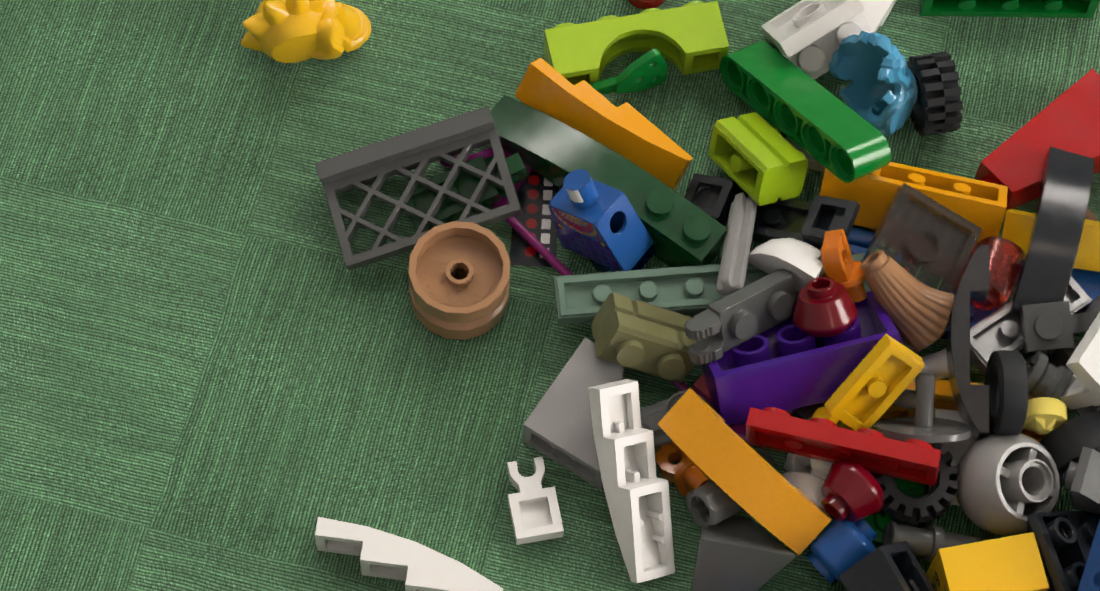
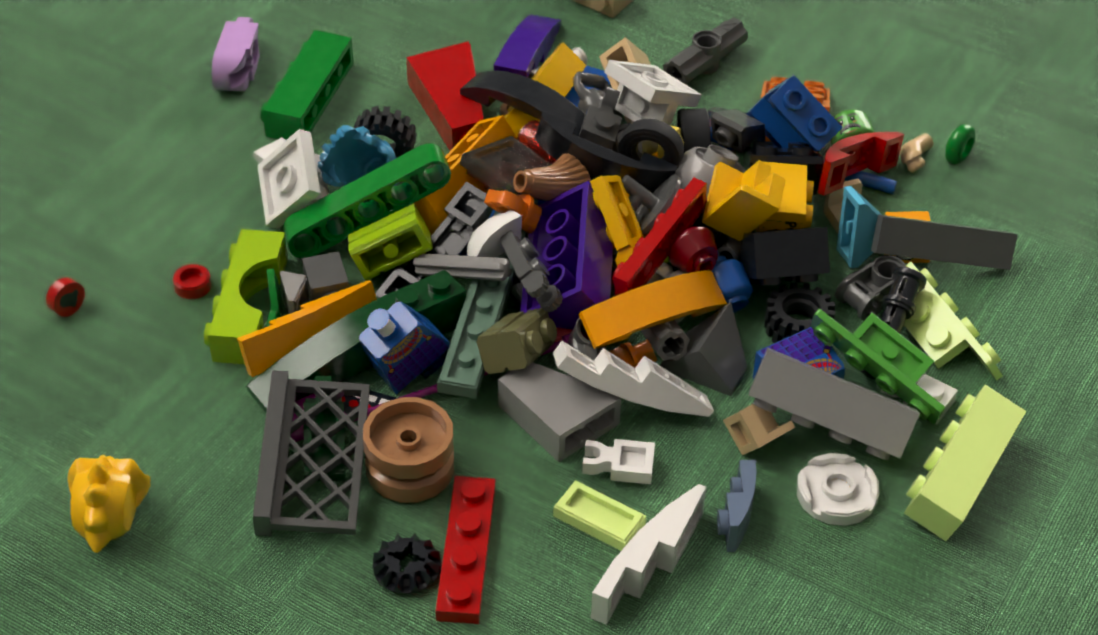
camera: 70 degrees left, 20 degrees down
dark red cone [793,277,858,337] -> none
none -> light grey slope [280,271,310,315]
none -> dark grey brick [302,251,349,301]
none -> black gear [373,533,441,594]
none -> red plate [435,476,496,624]
none -> yellowish green tile [553,480,646,551]
none -> yellow panel [702,160,786,241]

